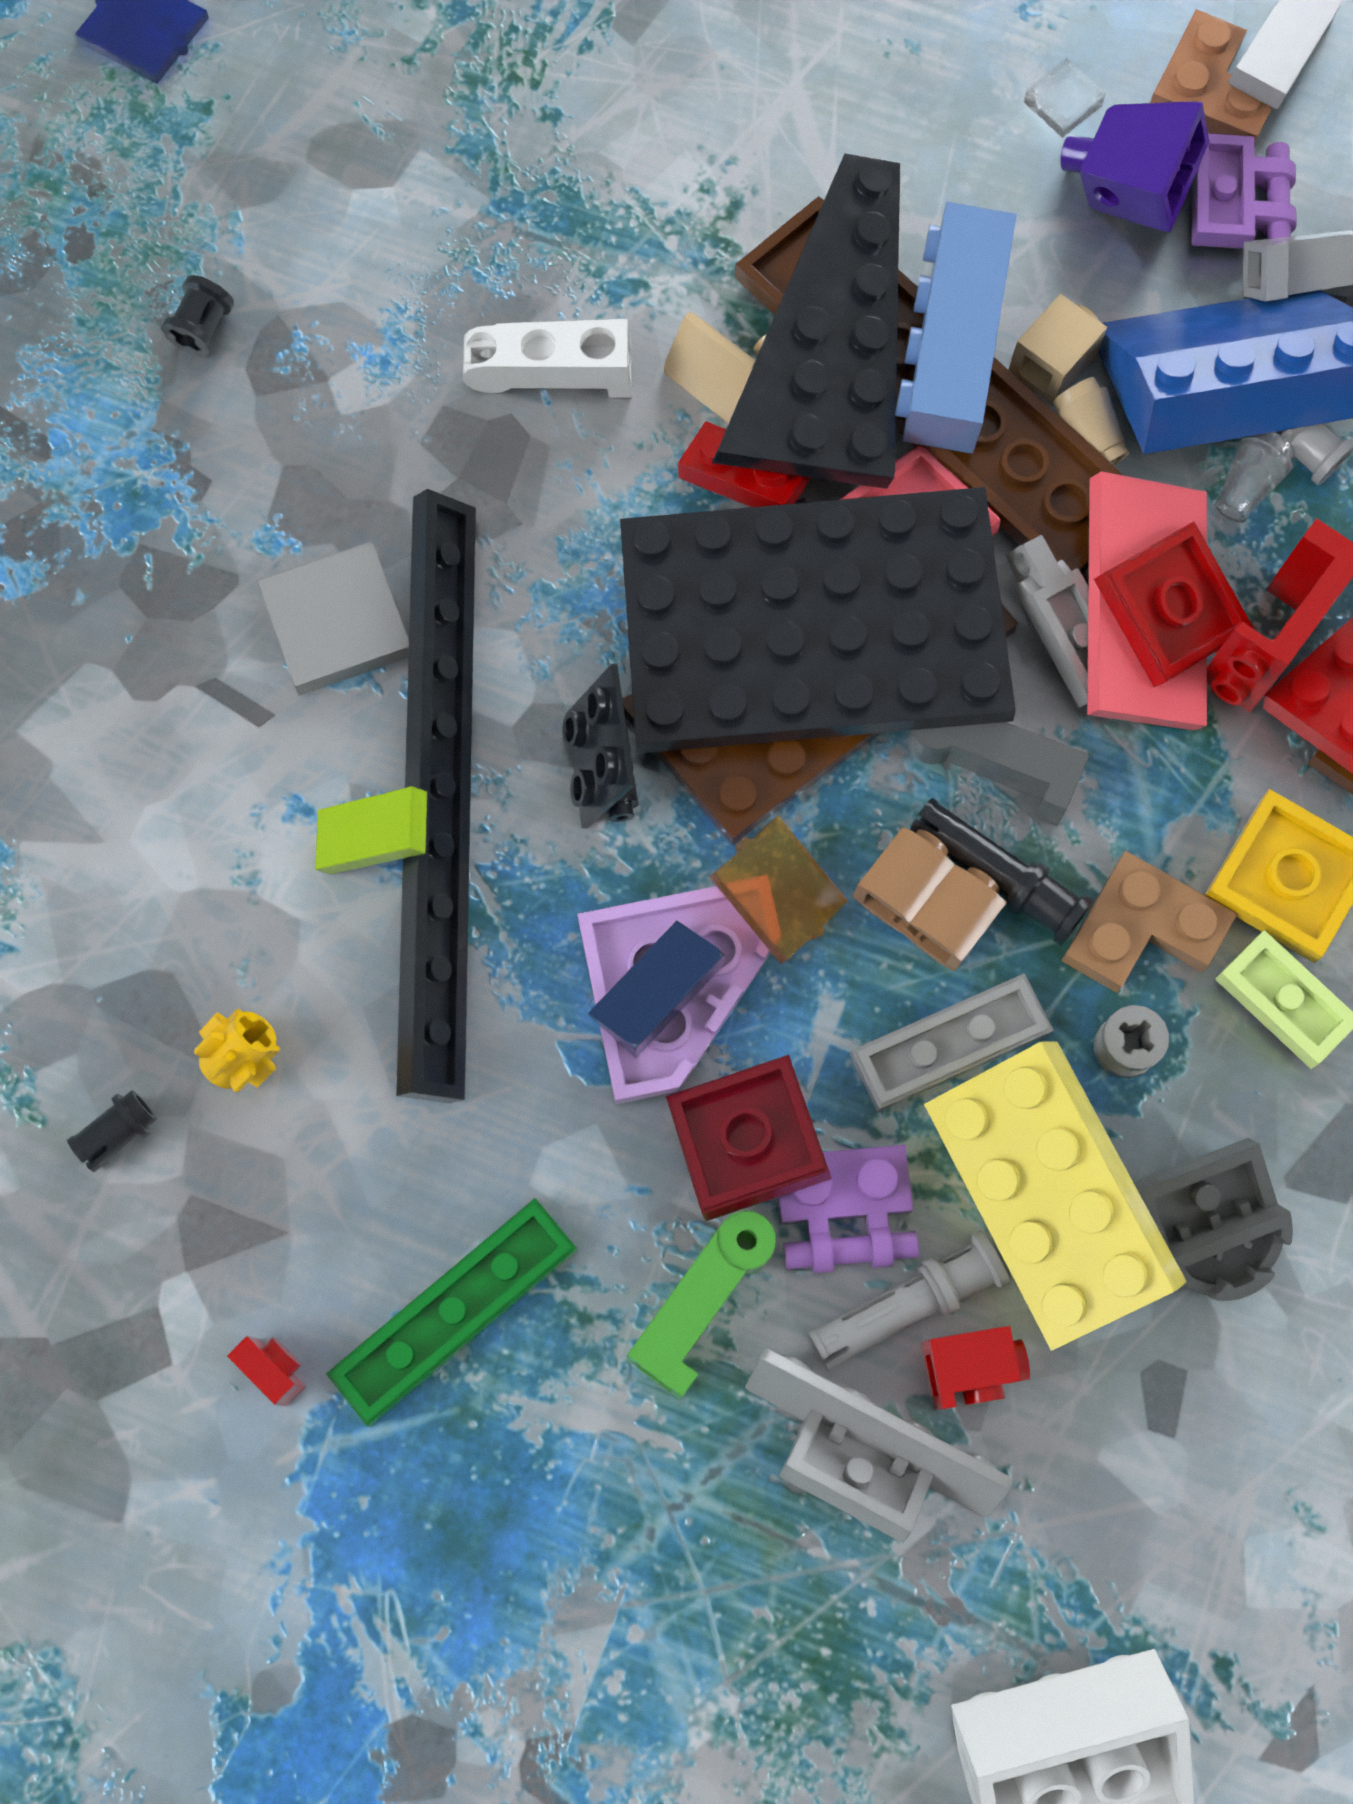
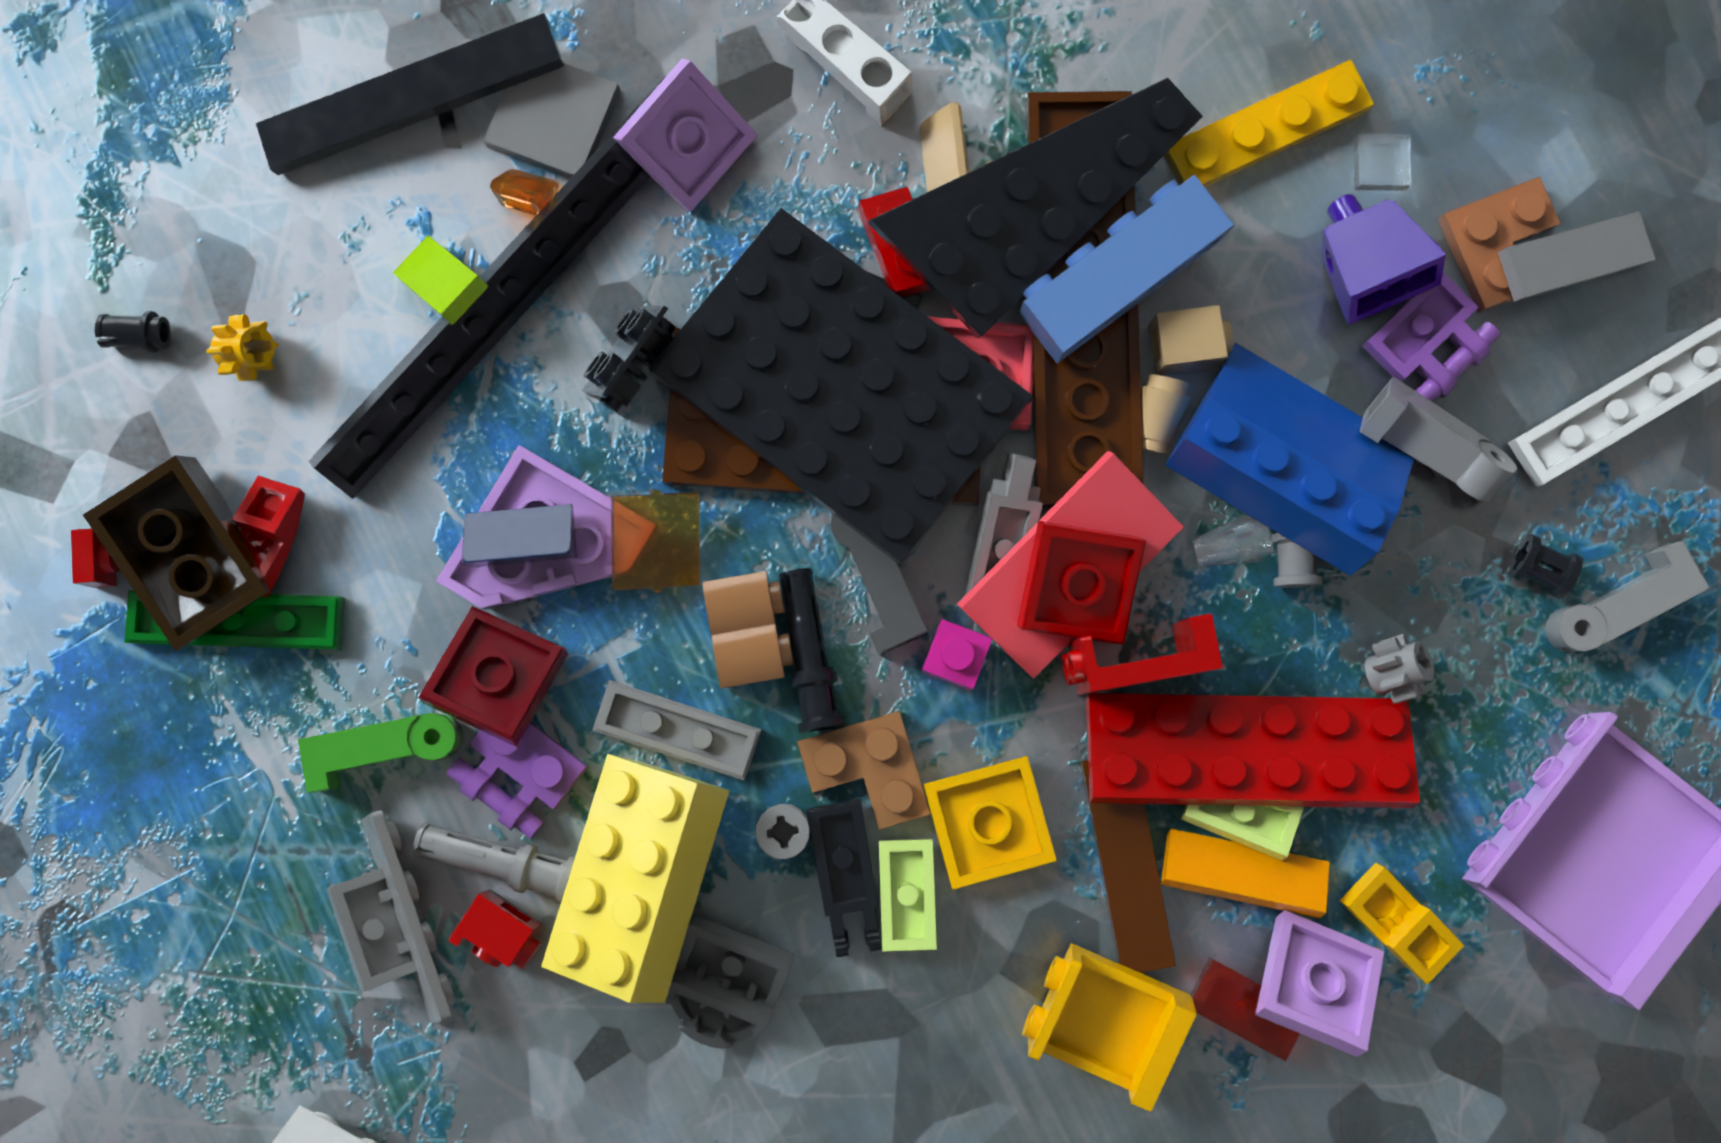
camera: 45 degrees right, 10 degrees up
none -> dark brown slope [83,455,270,651]
none -> red slope [231,475,305,598]
none -> black tile [256,13,564,176]
none -> clear orange slope [490,169,559,216]
none -> lavender plate [613,58,758,212]
none -> black hinge [807,799,882,958]
none -> dark pink brick [920,619,992,691]
none -> yellow plate [1164,59,1374,187]

